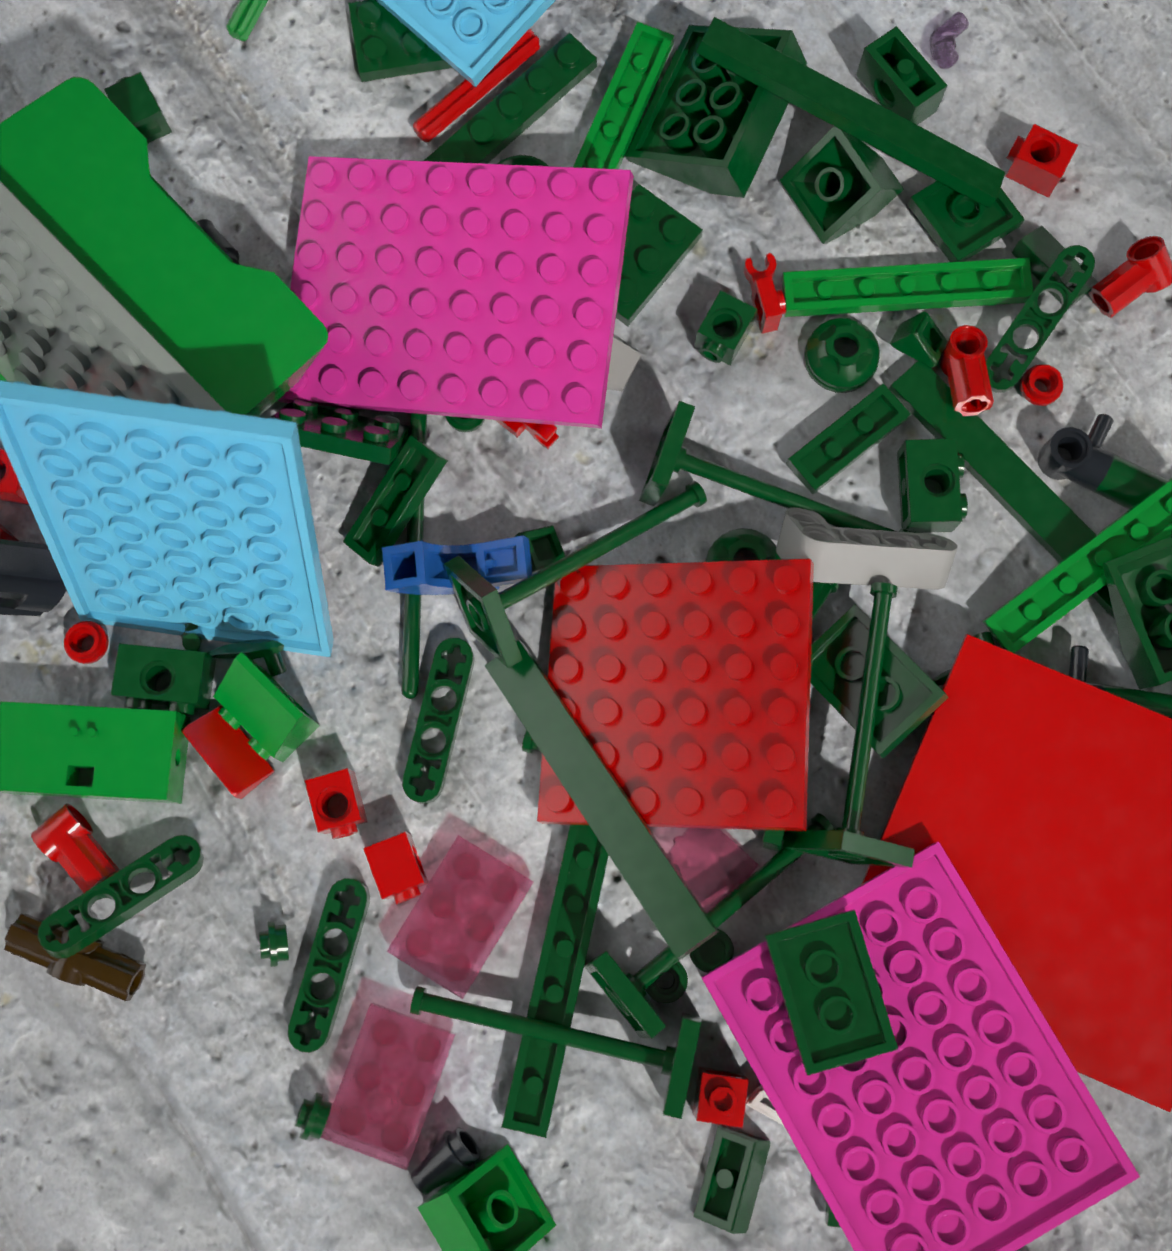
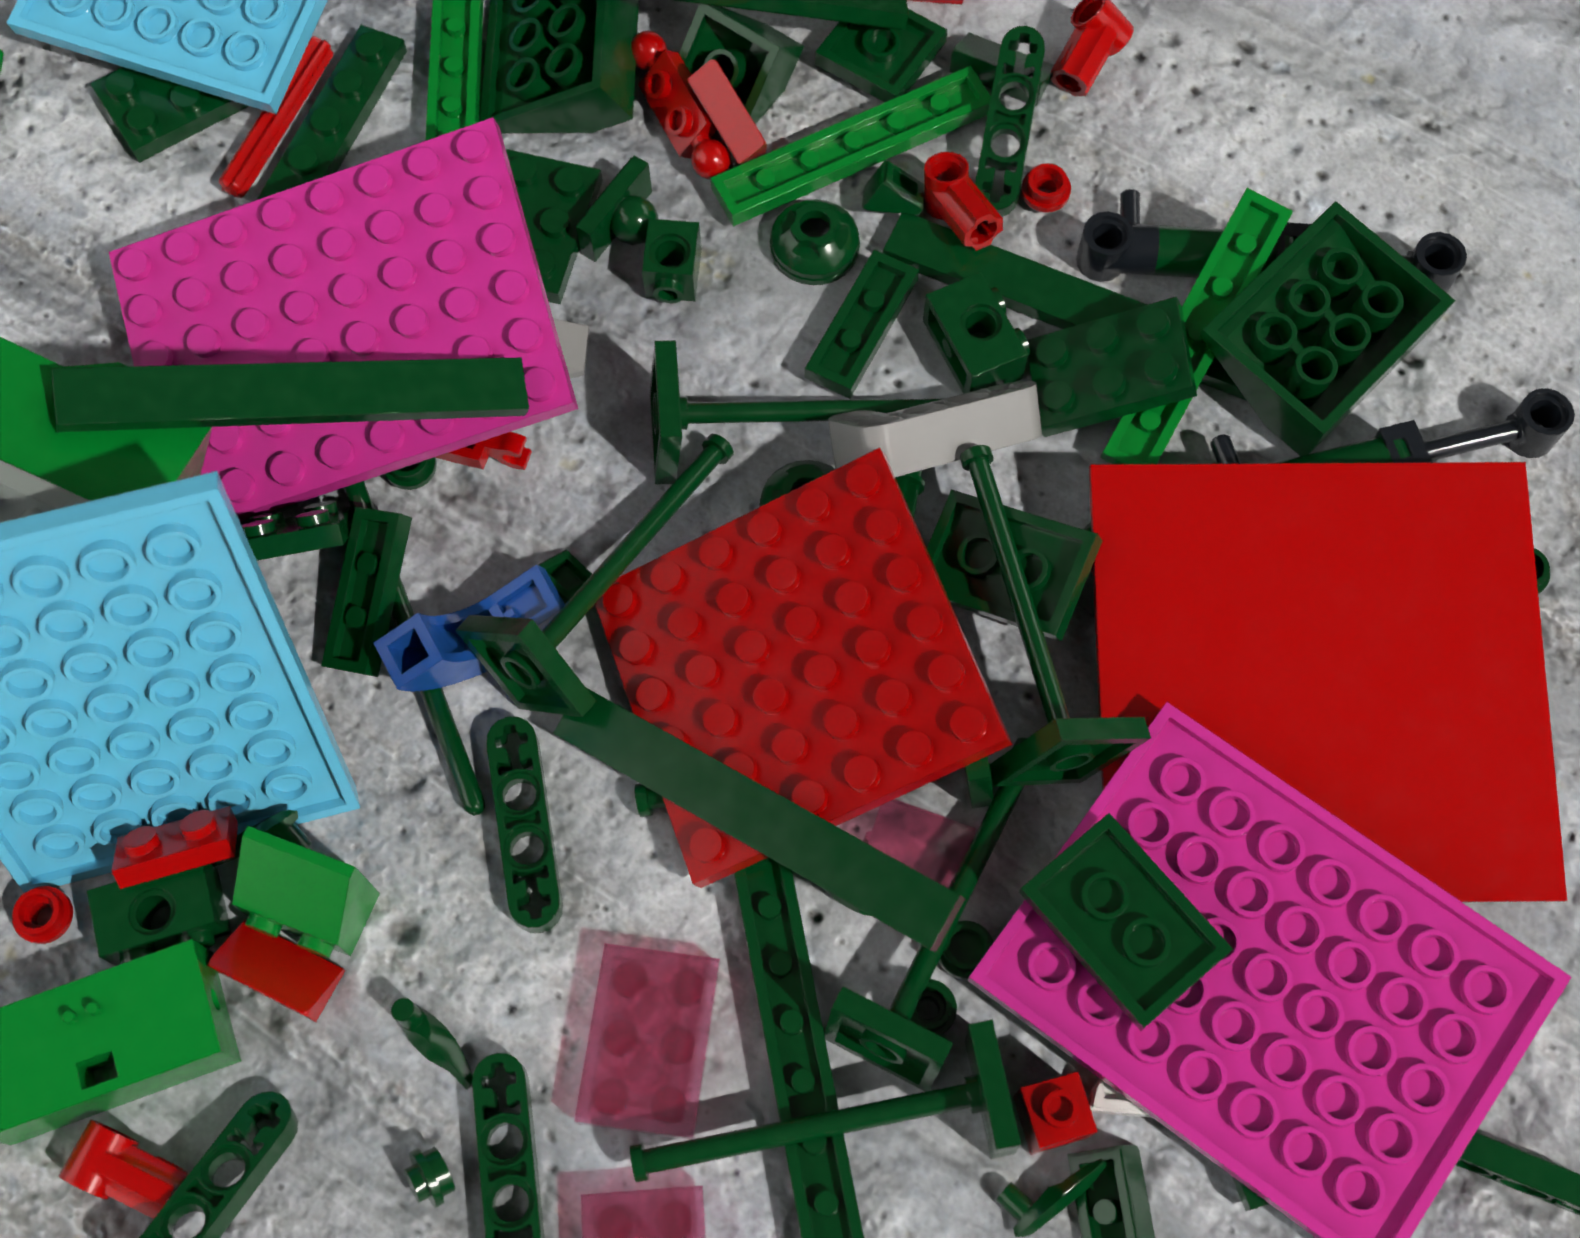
camera: 25 degrees left, 10 degrees down
red brick [305,768,368,839] -> none
red brick [363,832,429,904] -> none
red plate [744,253,786,334] -> none
none -> dark green tile [51,357,529,432]
none -> red plate [111,806,238,889]
none -> dark green bar [391,998,473,1090]
none -> dark green tile [576,155,659,262]
none -> red plate [631,31,730,180]
none -> red slope [687,59,767,164]
none -> dark green bar [996,1158,1107,1237]
none -> dark green plate [1027,296,1197,437]

